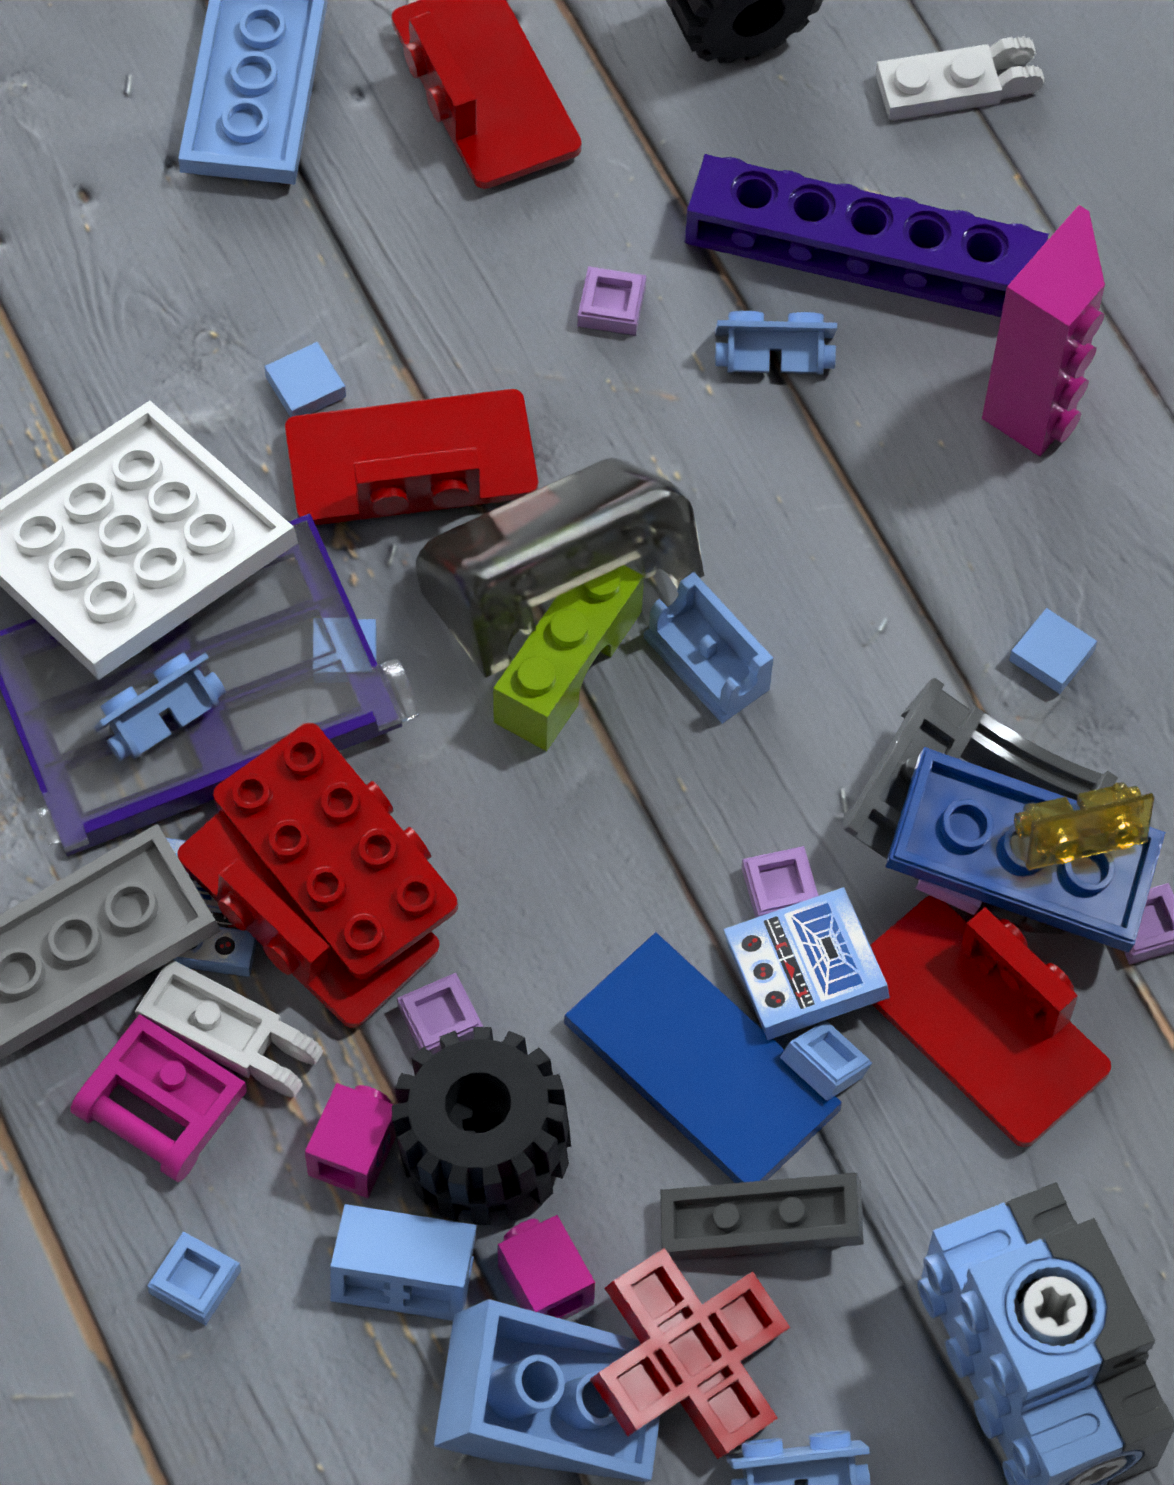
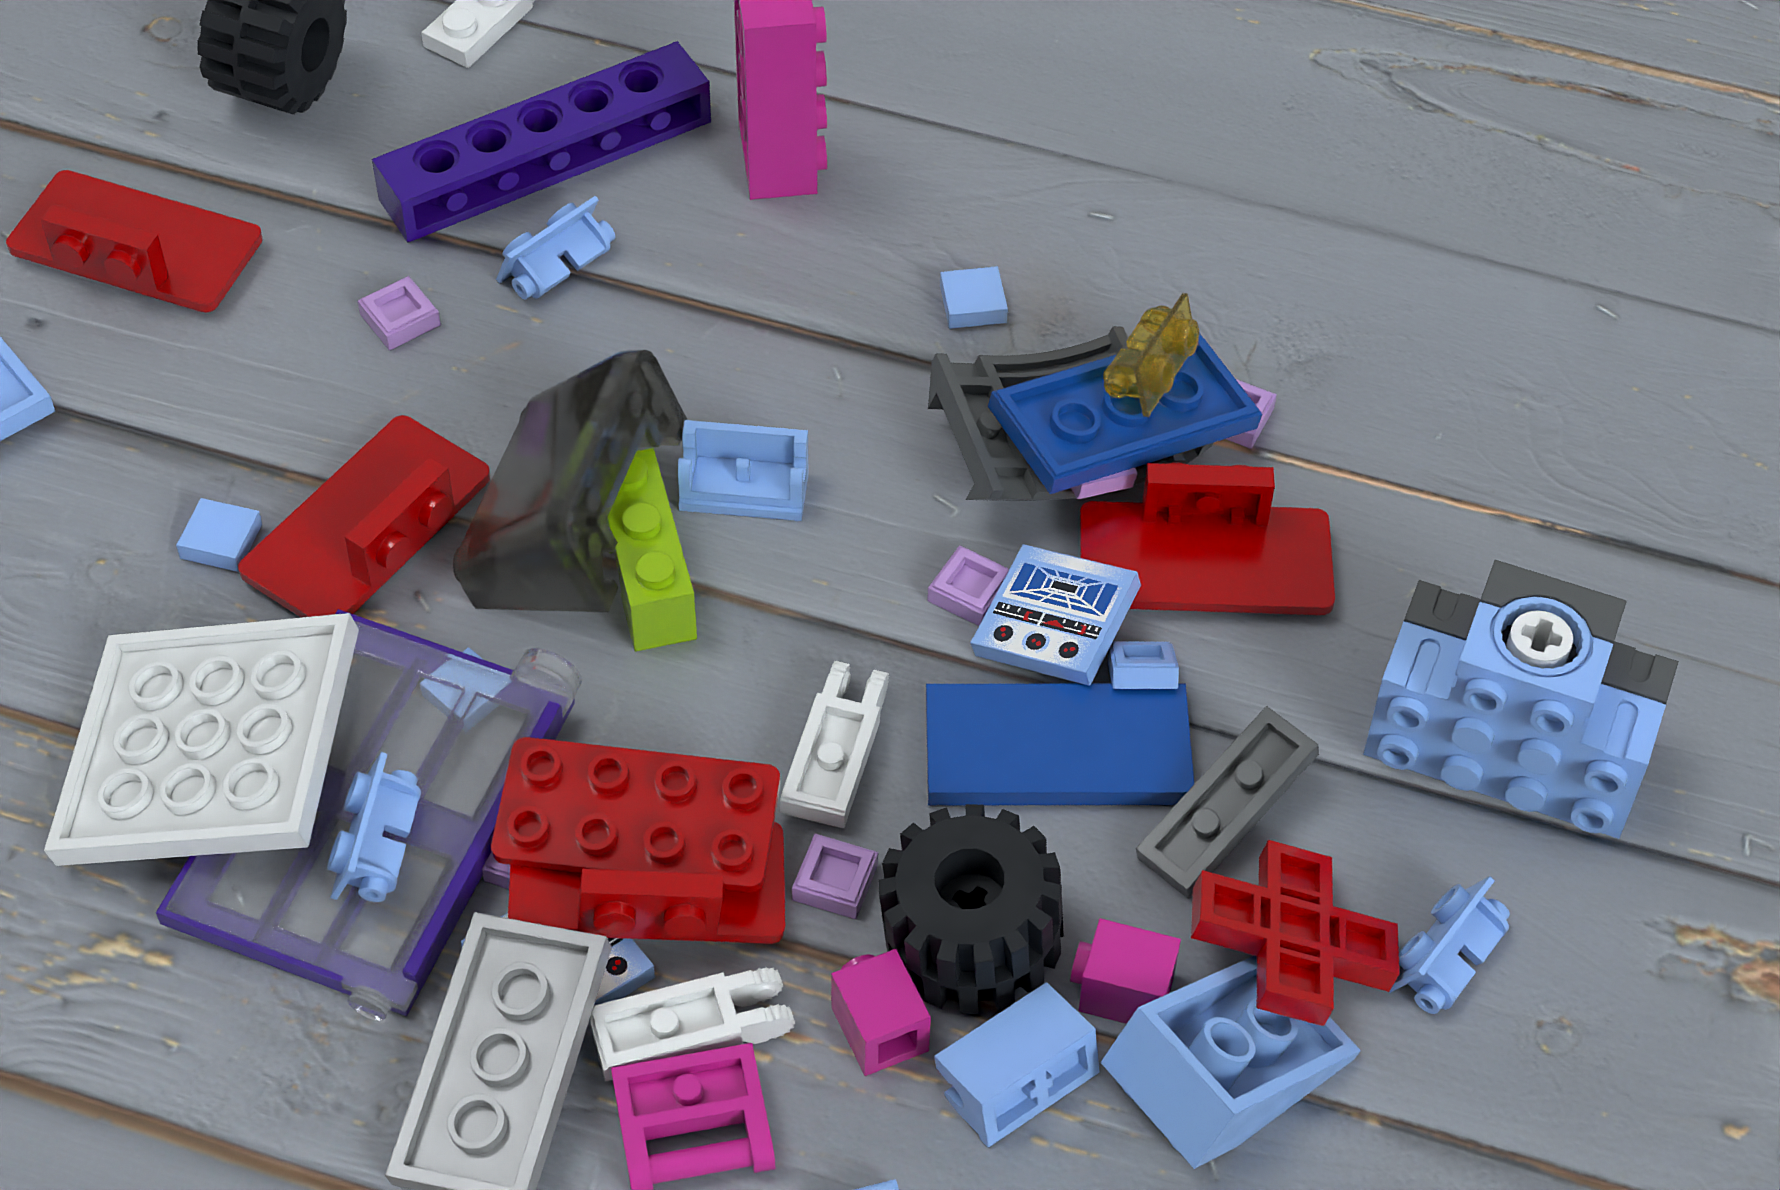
camera: 45 degrees left, 10 degrees down
none -> white hinge [780,661,889,828]

